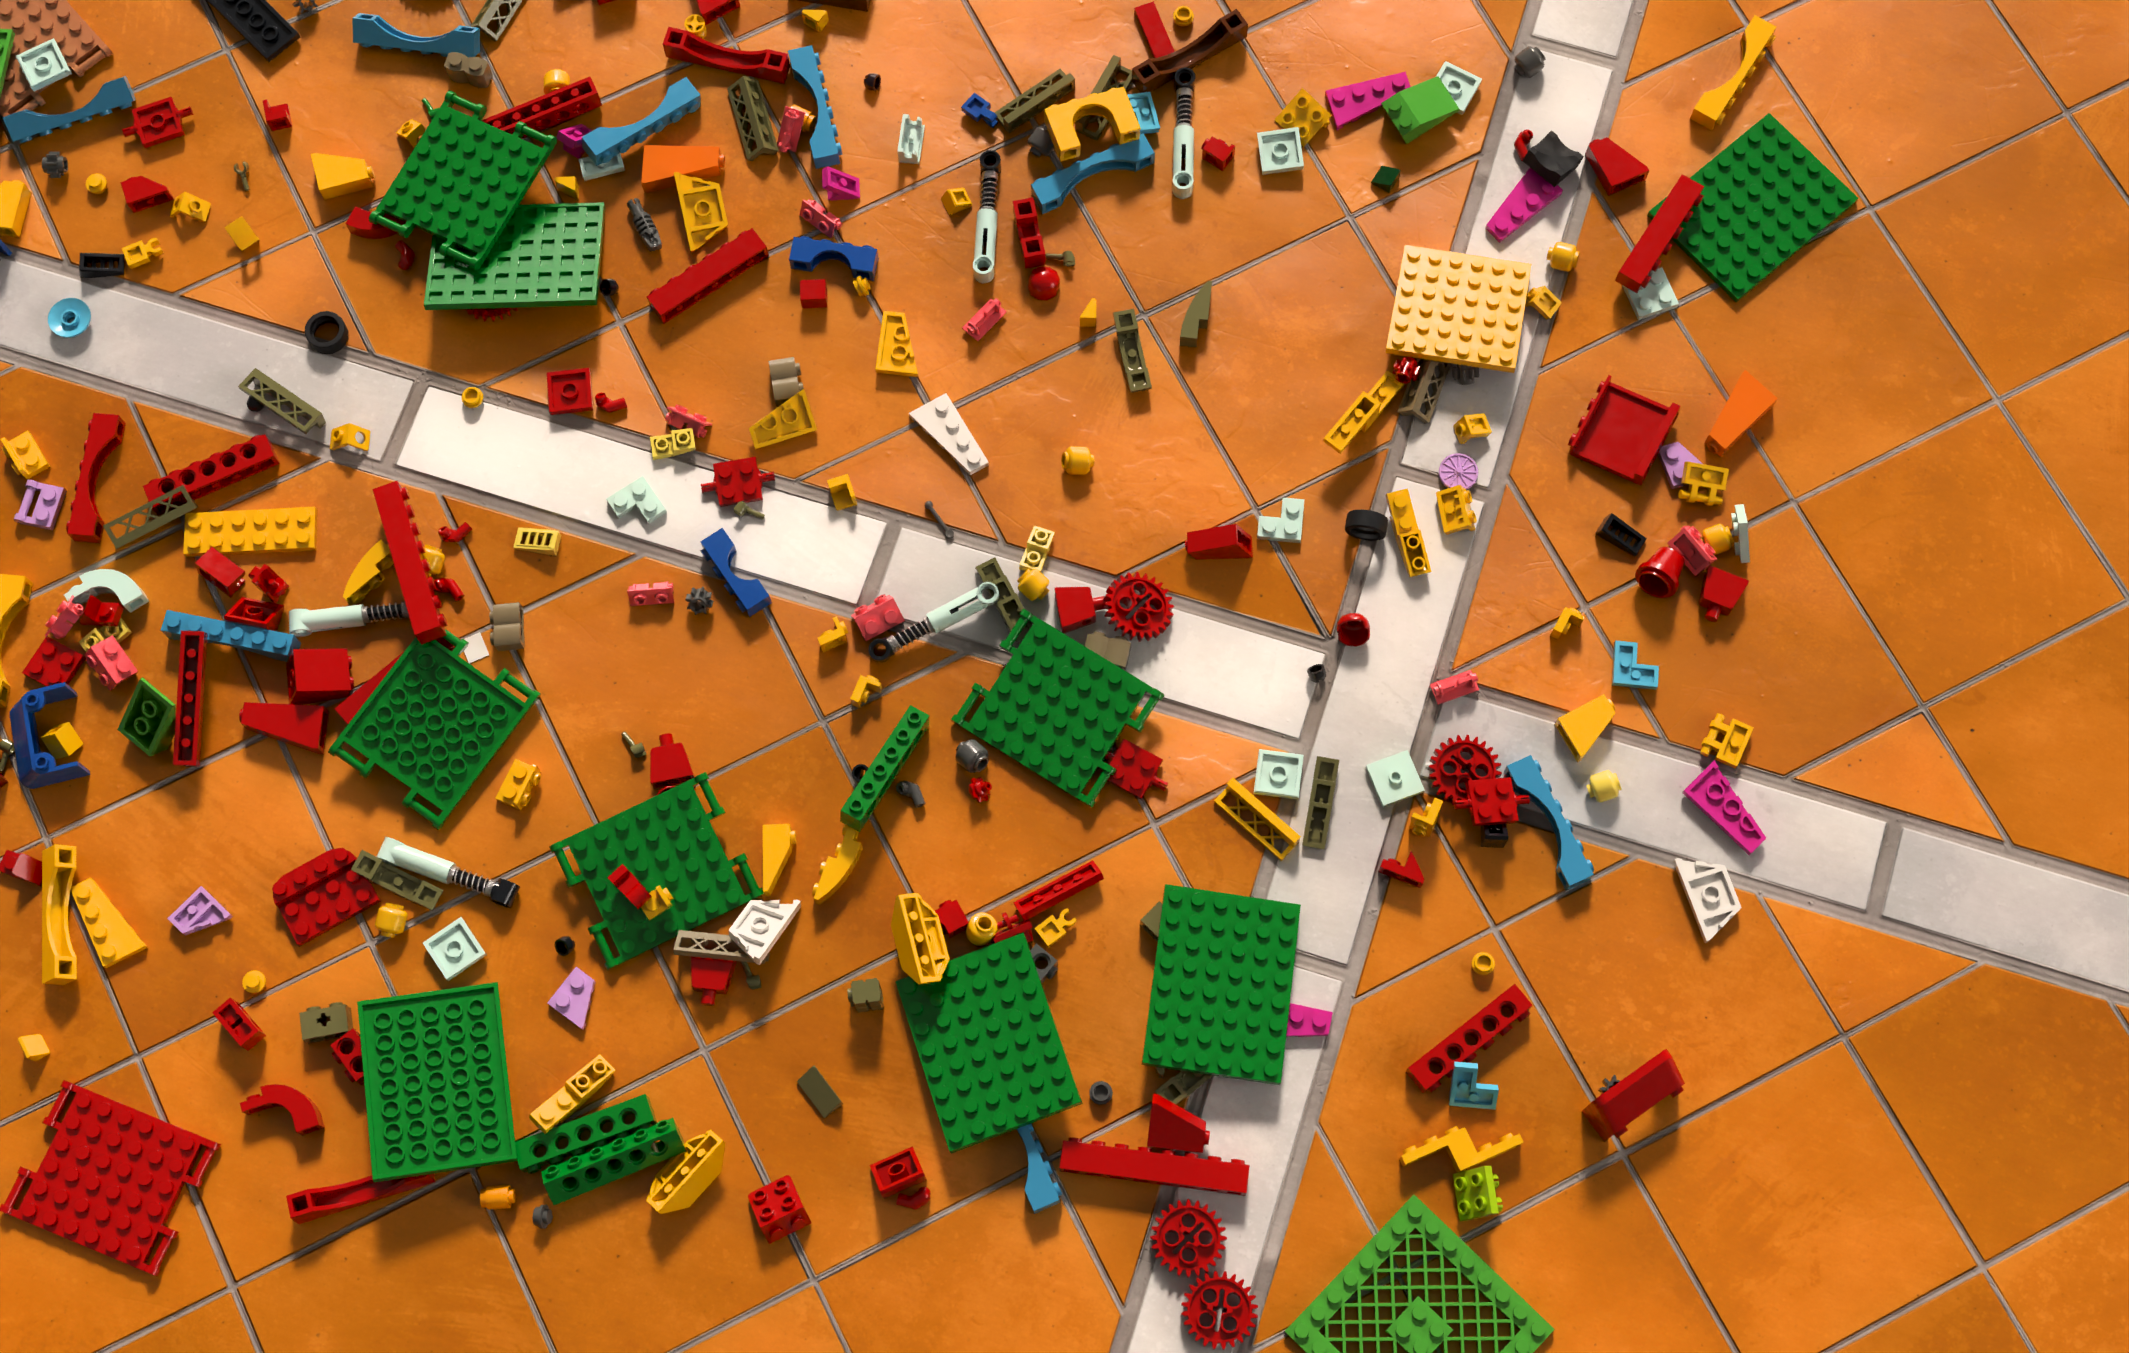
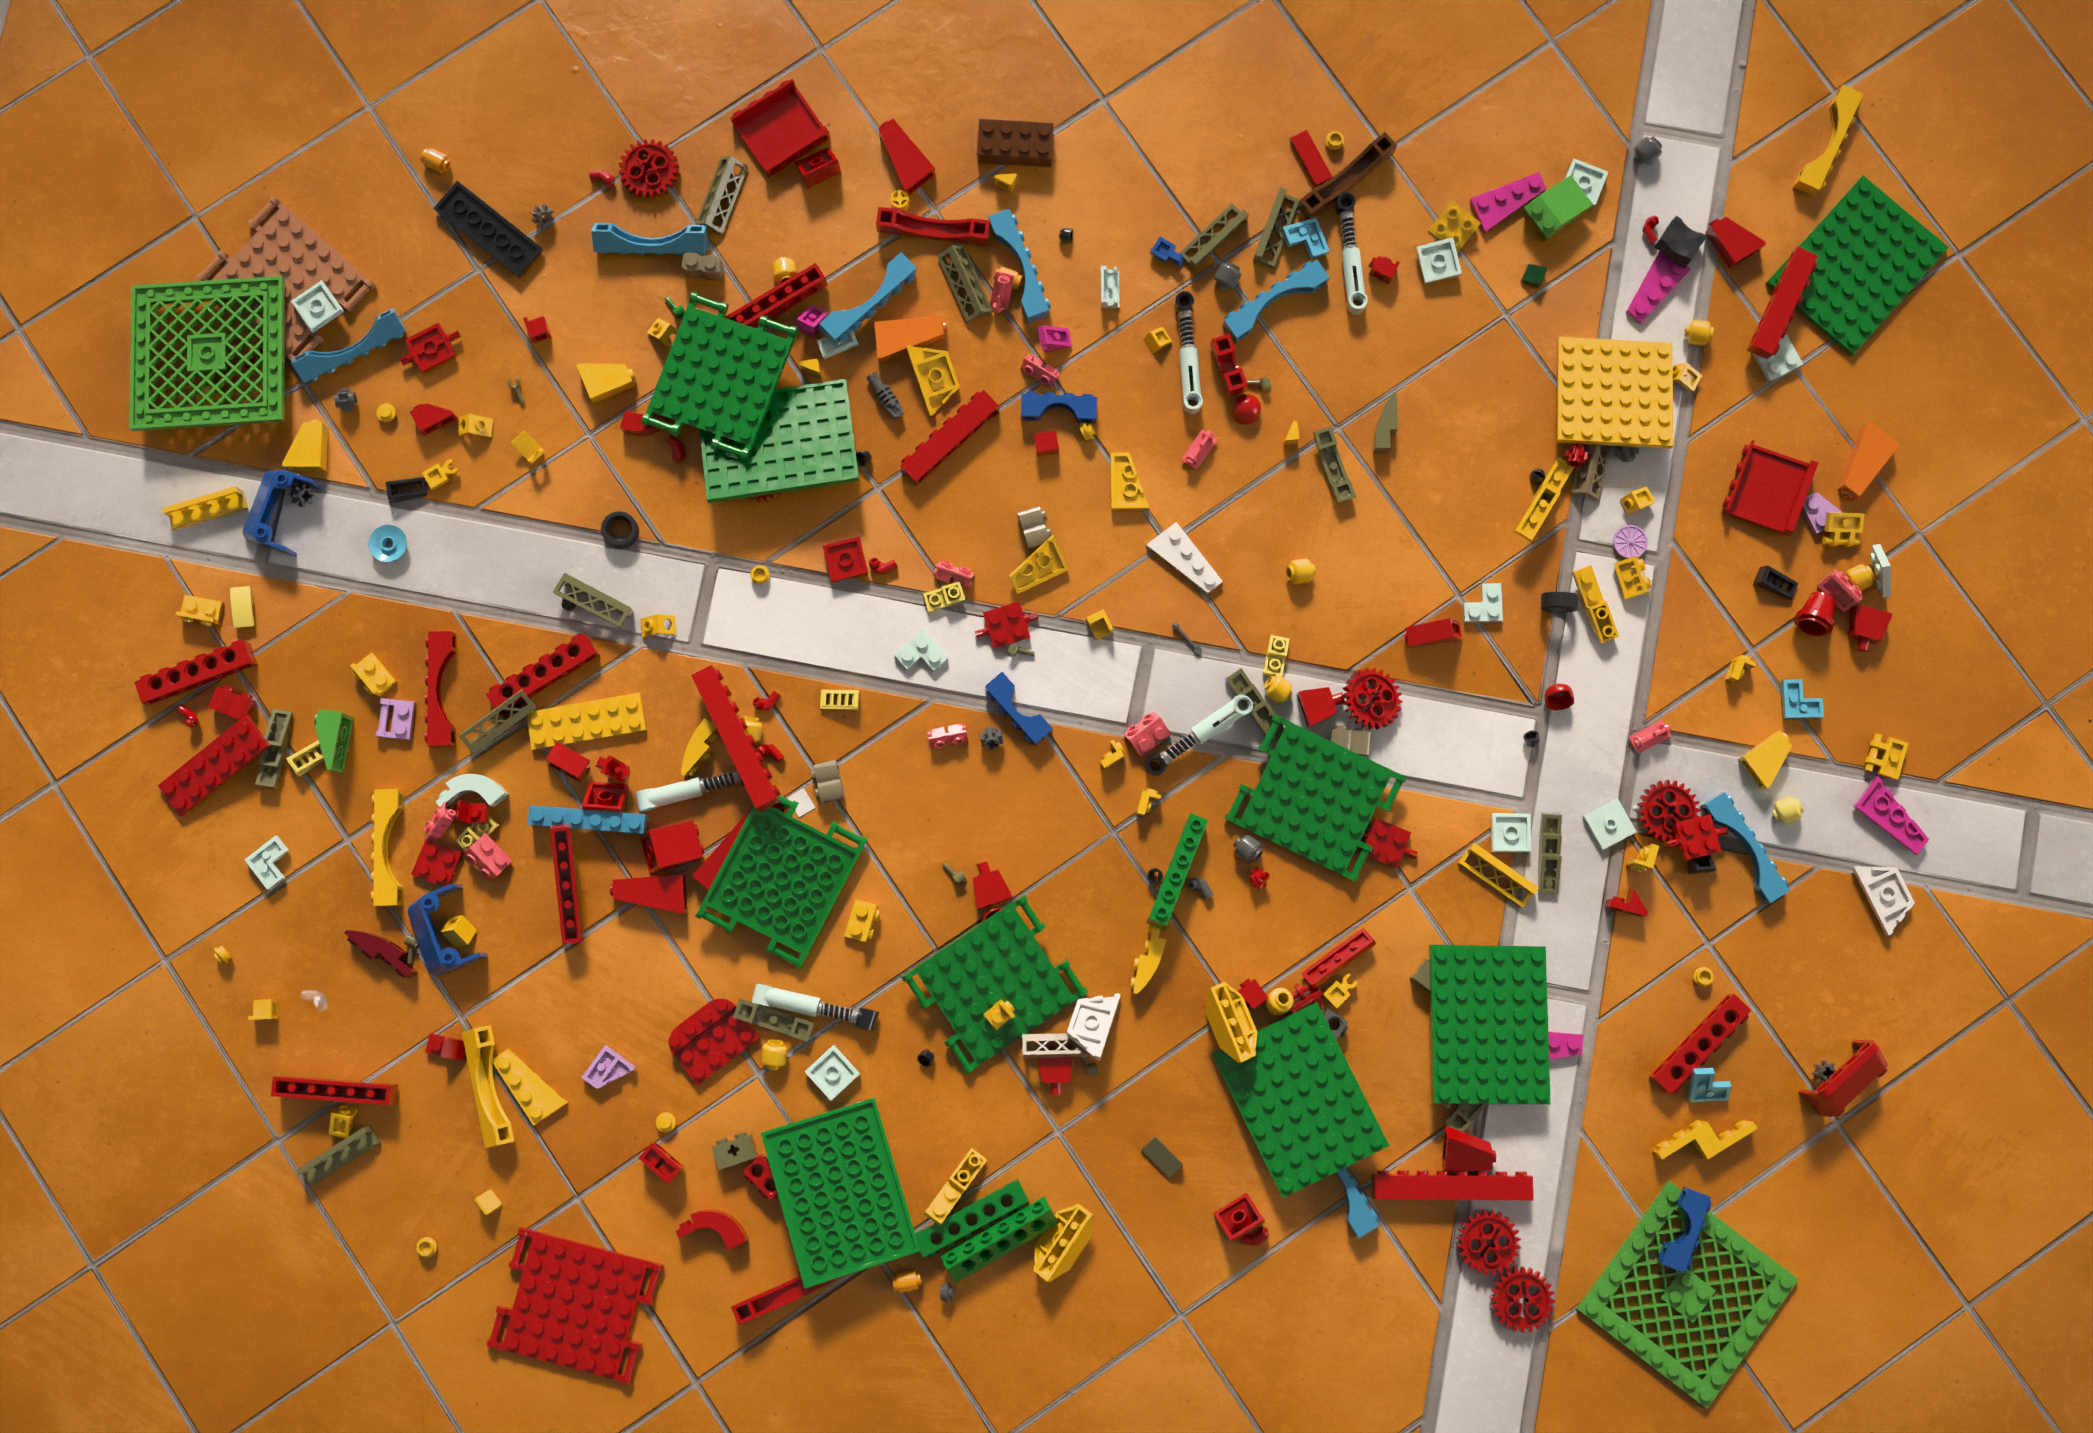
camera: 10 degrees left, 10 degrees up
bright green slope [117,678,176,756] -> none
lavender wing [548,967,595,1030] -> none
red leg [607,864,652,909] -> none
red bracket [748,1175,812,1244] -> none
yellow slope [763,824,796,896] -> none
olive brick [847,978,884,1013] -> none
yellow arch [1044,87,1141,162] -> none
dark grey plate [1089,1081,1113,1105] -> none
lime plate [1453,1166,1503,1221] -> none
none -> black hinge [1529,469,1546,485]
none -> blue arch [1657,1186,1712,1273]

